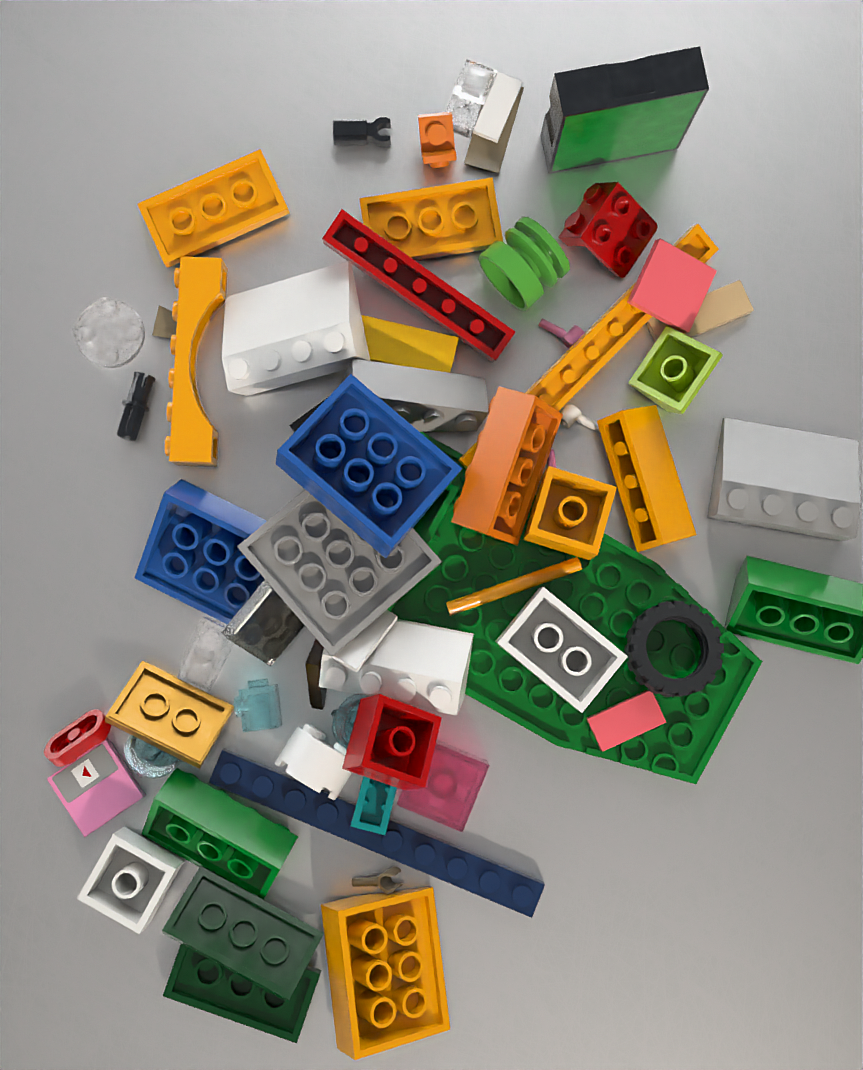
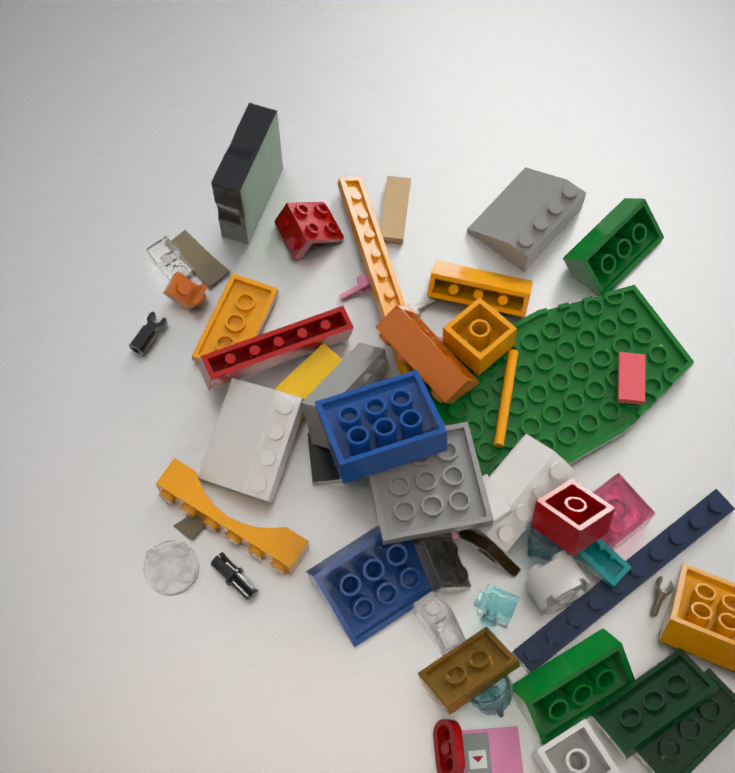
camera: 60 degrees left, 20 degrees down
light orange plate [137,149,290,268] -> none
white piece [473,72,523,143] -> none
bright green wheel [478,216,570,311] -> none
white brick [495,587,628,713] -> none
black tyre [624,601,724,697] -> none
coral tile [627,238,717,333] -> none
lime slope [628,326,723,414] -> none

